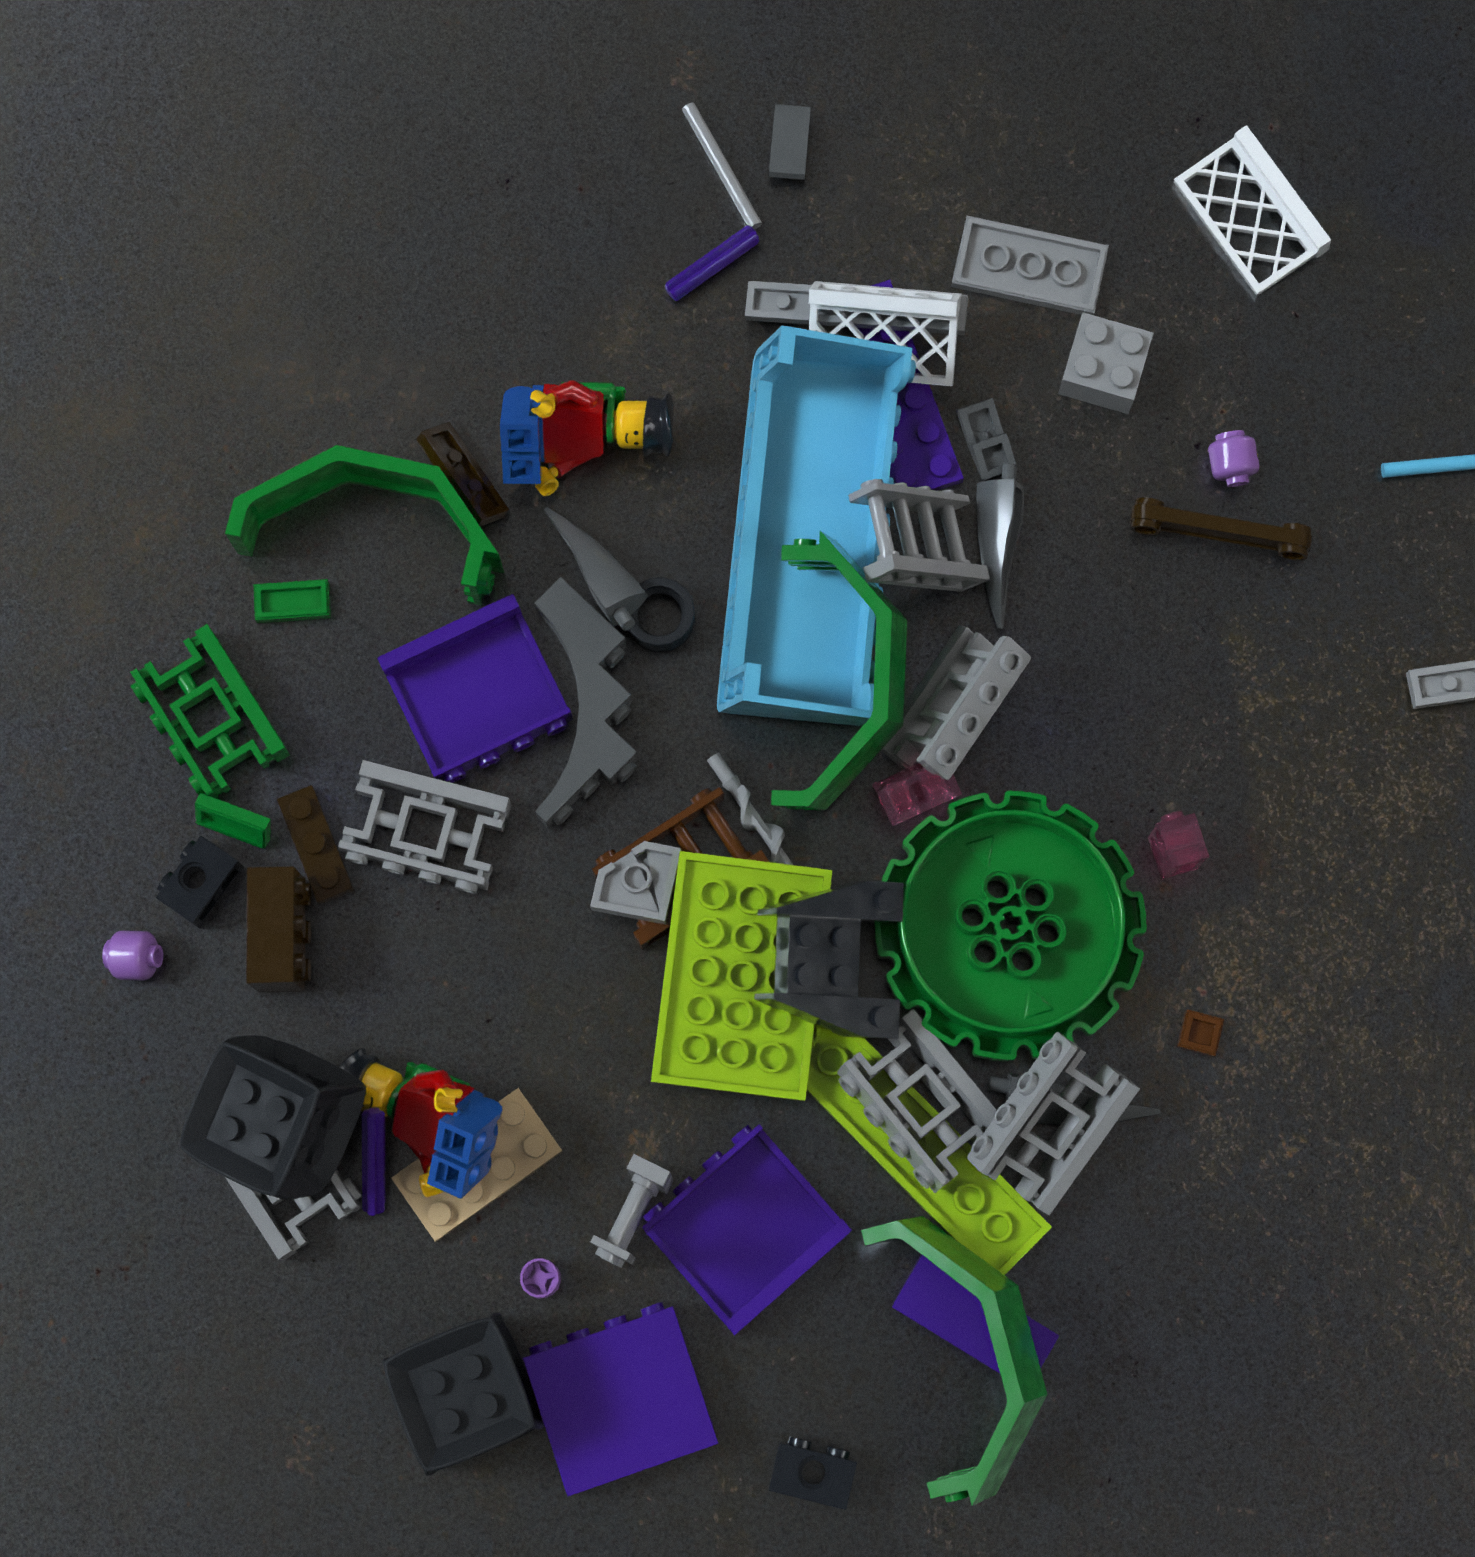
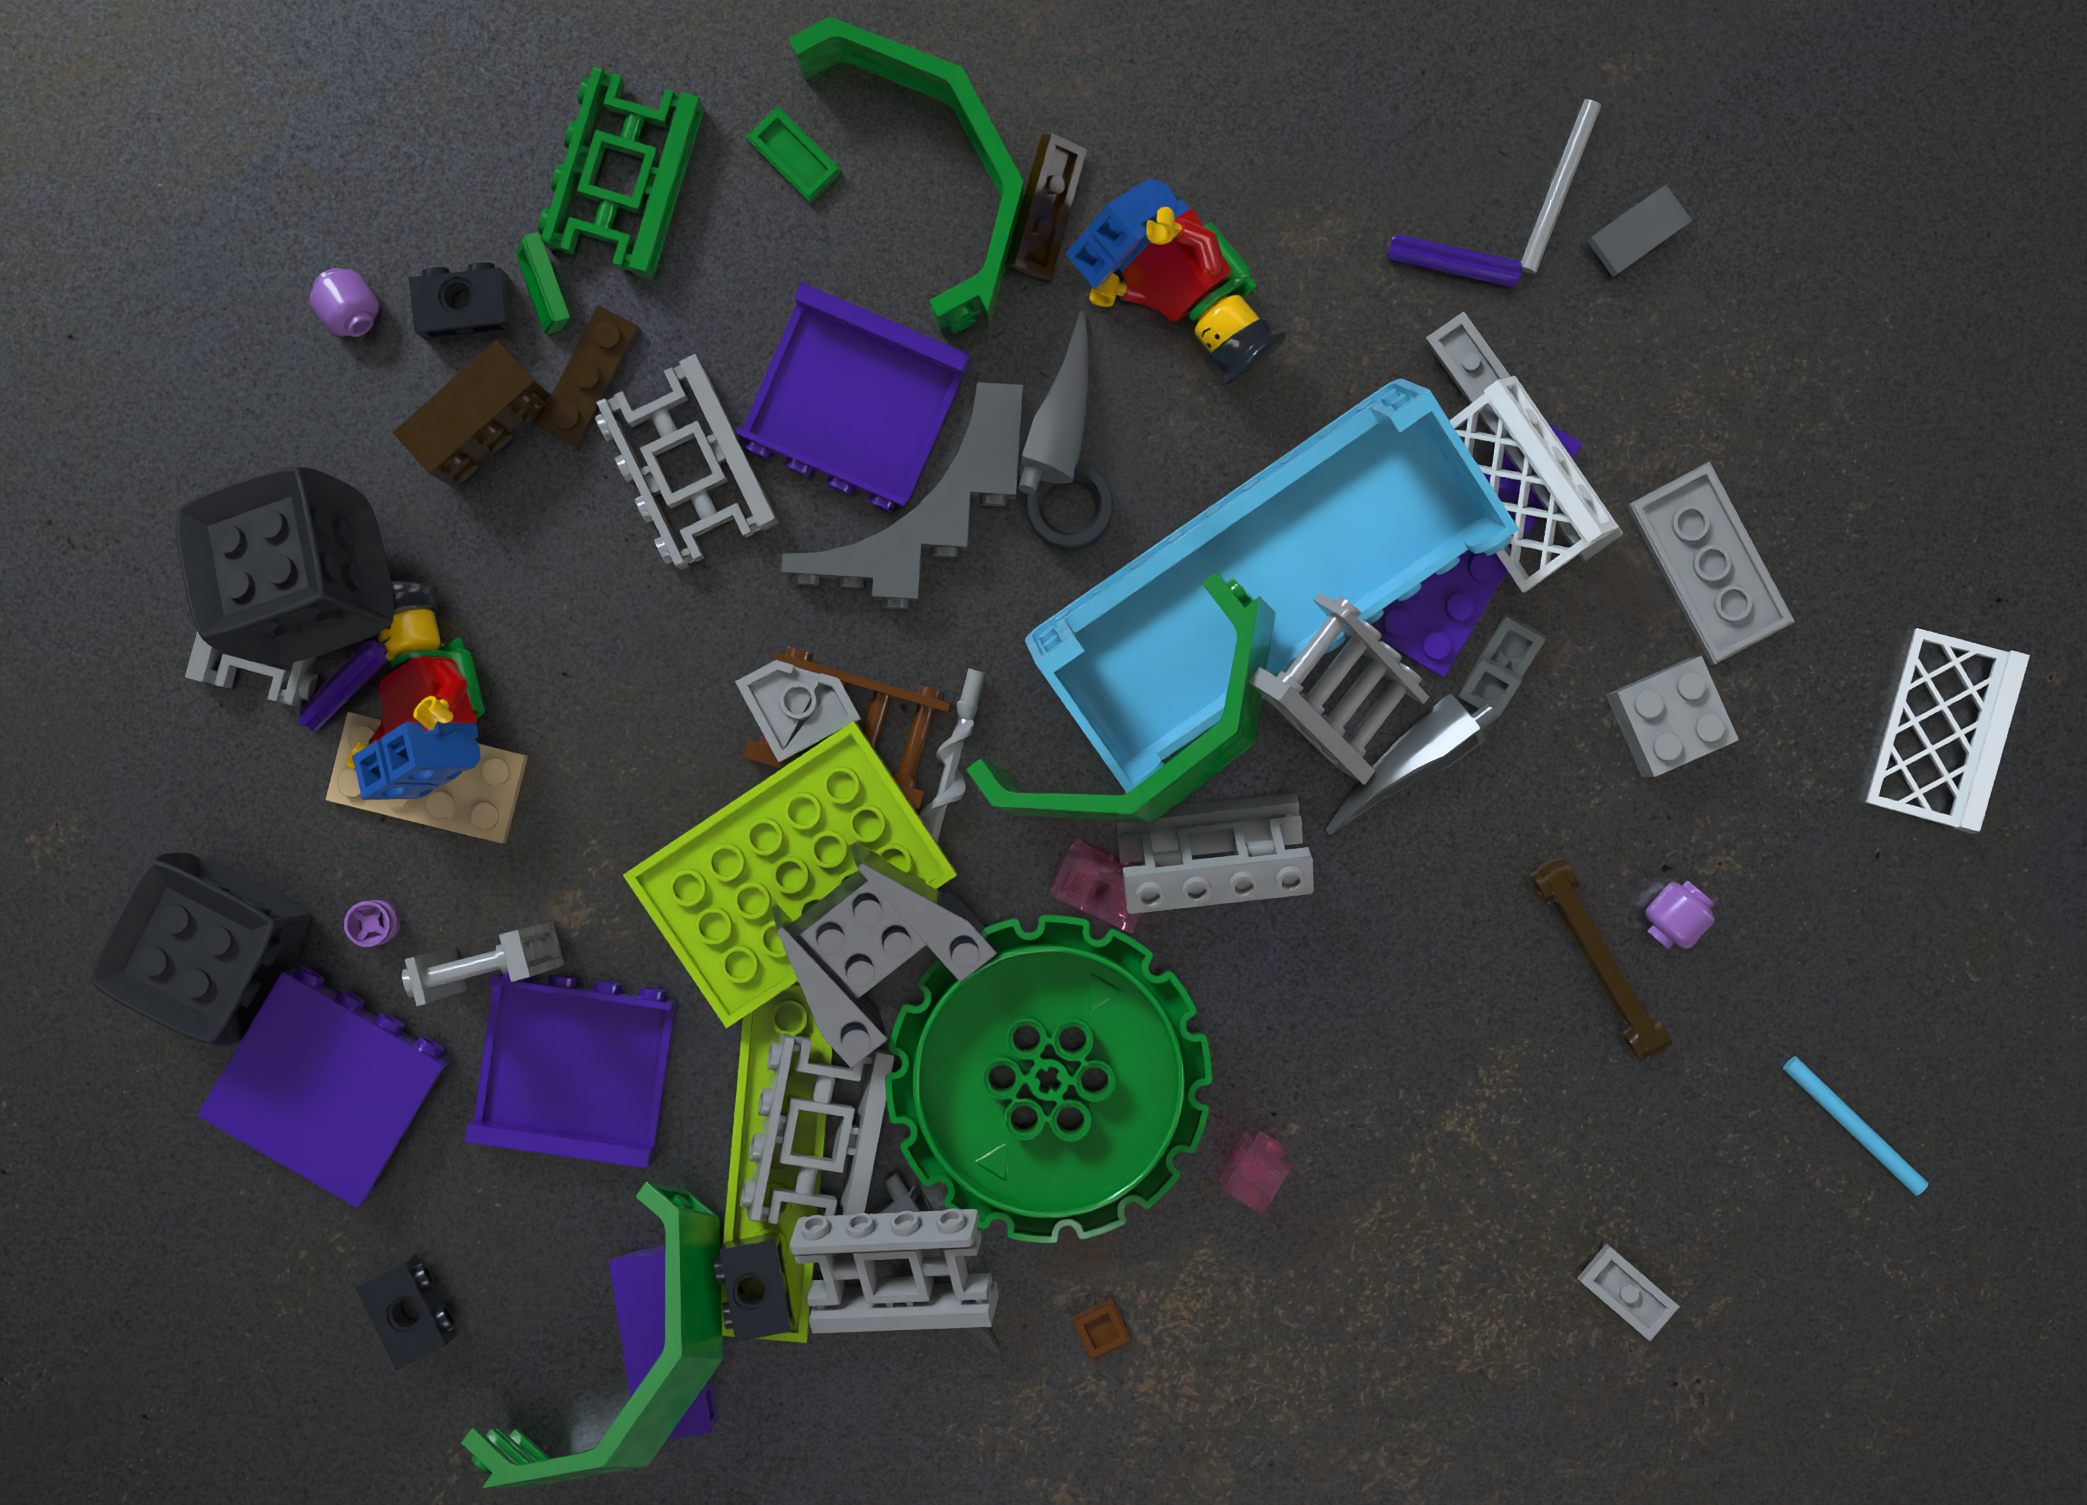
camera: 40 degrees right, 10 degrees up
none -> black brick [714,1232,795,1342]

